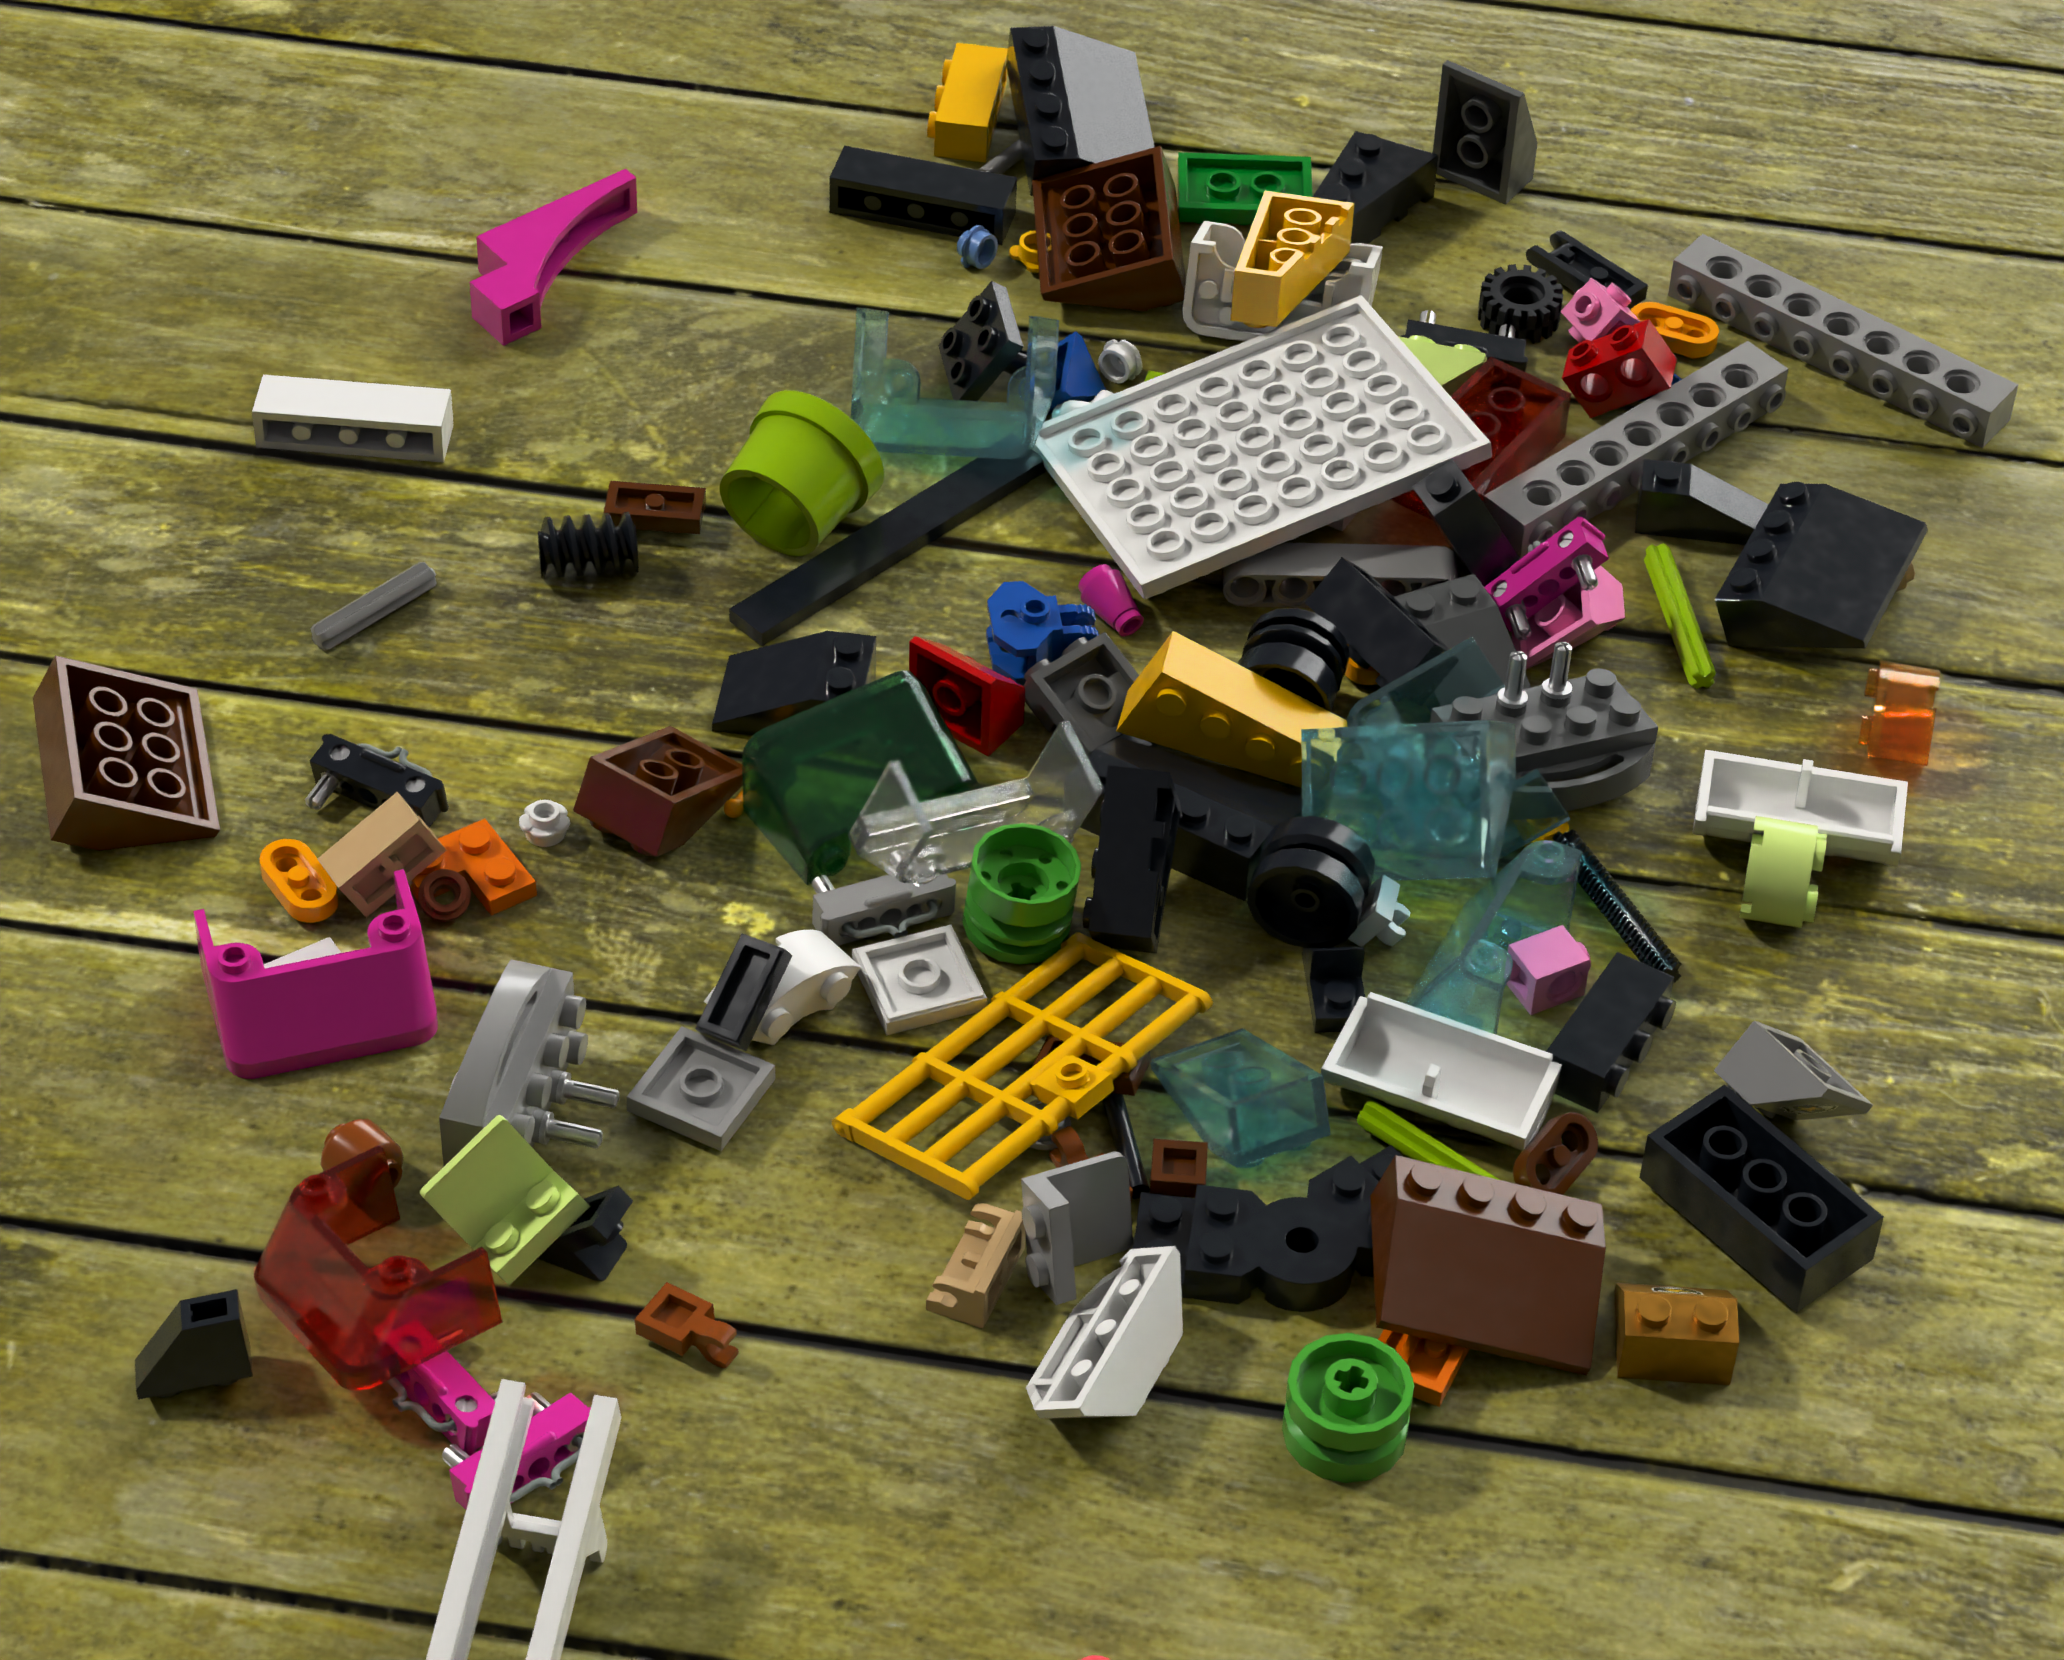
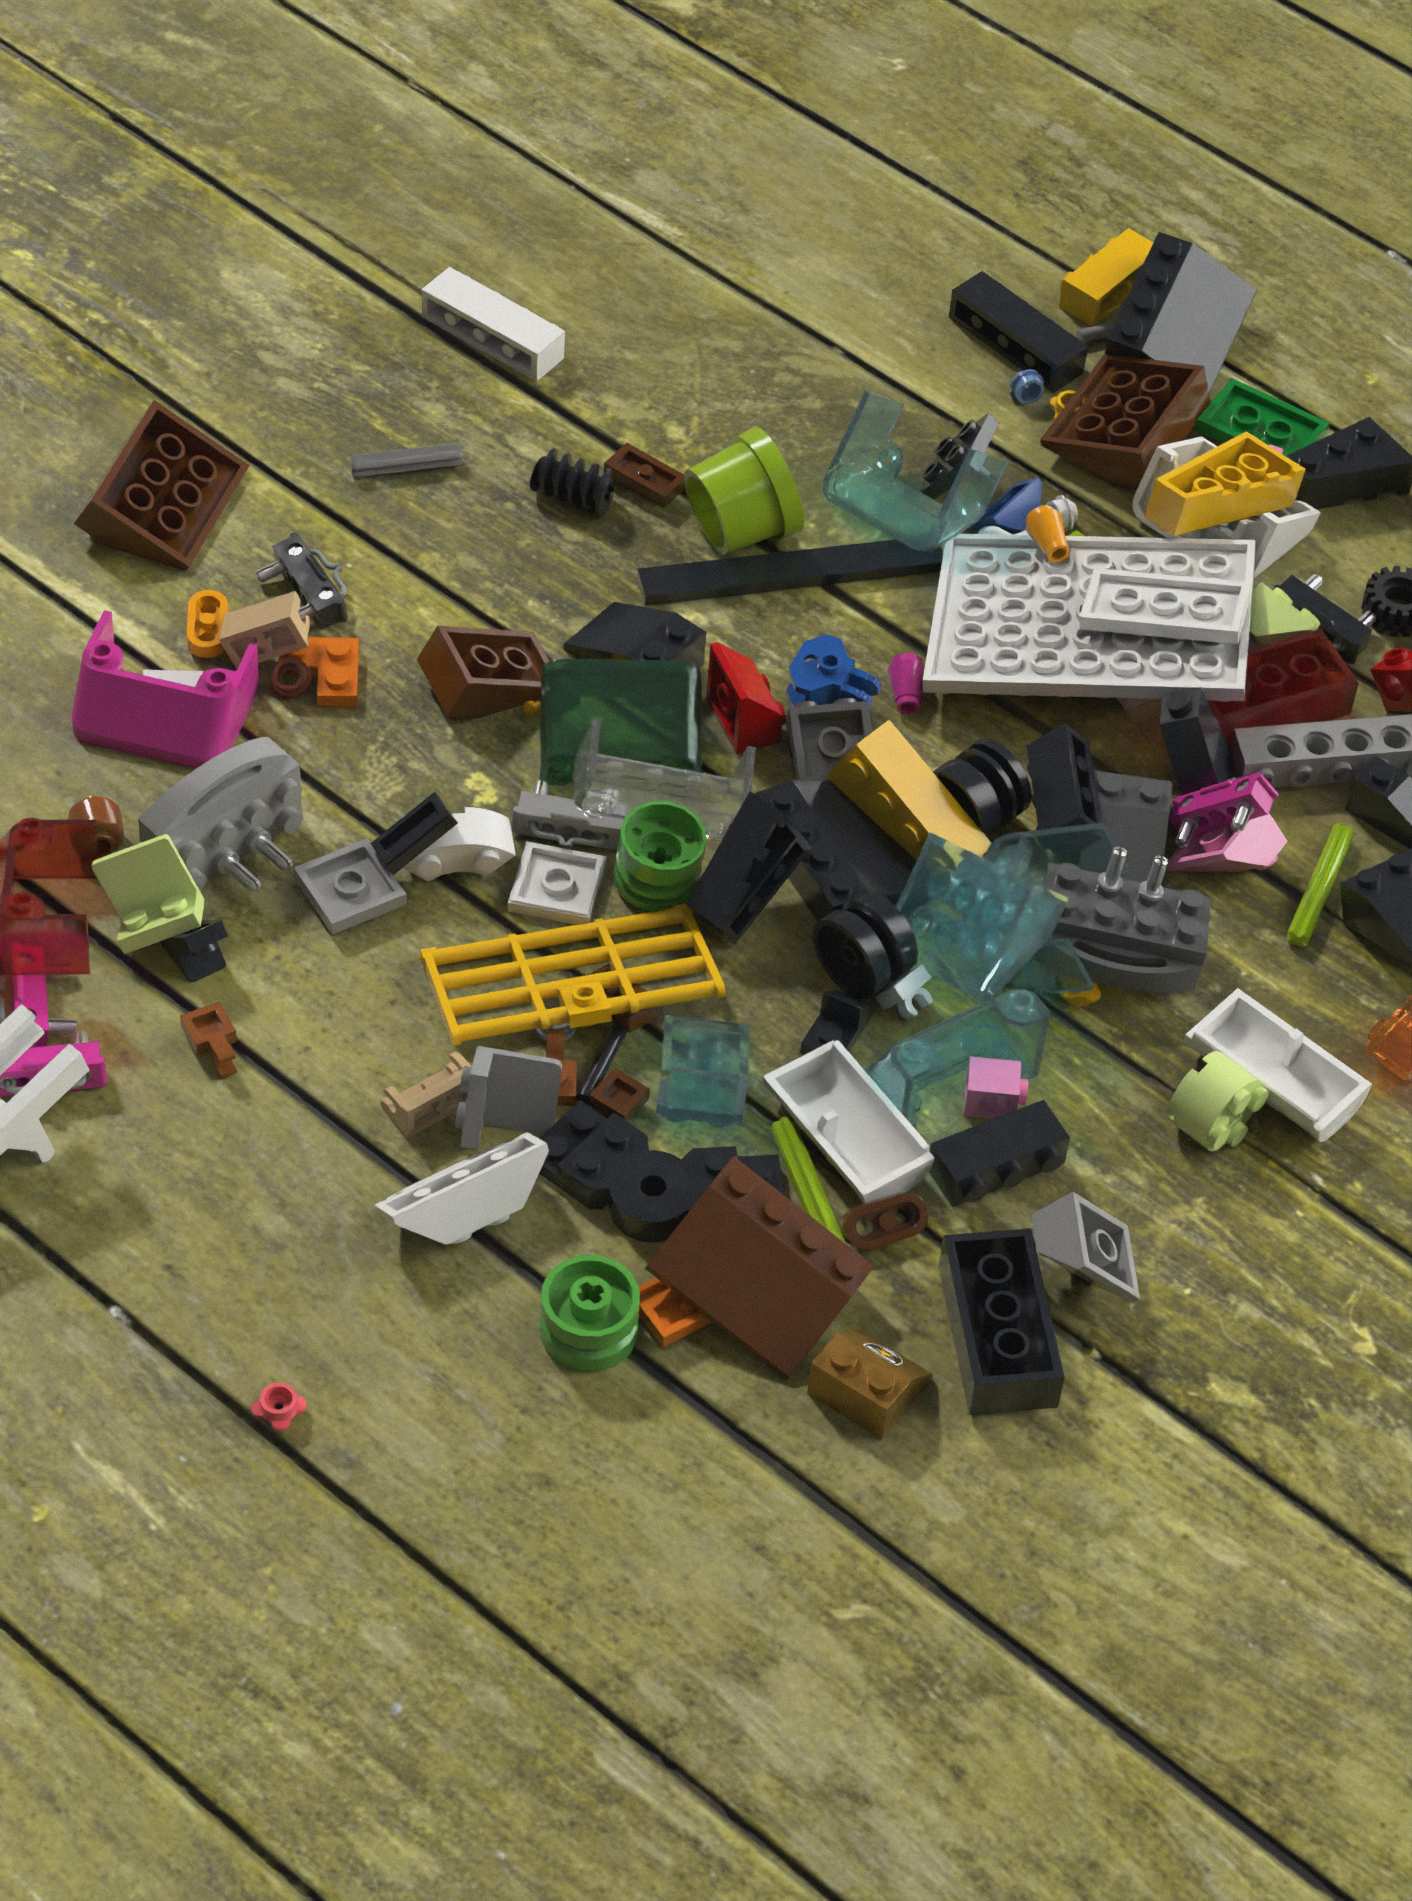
camera: 30 degrees right, 5 degrees up
dark pink arch [470,169,637,346] -> none
white plate [519,800,570,847] -> none
light grey beam [1222,542,1460,608] -> none
black axle [1551,829,1682,983] -> none
none -> light orange cone [1025,505,1070,562]
none -> white plate [1080,568,1251,644]

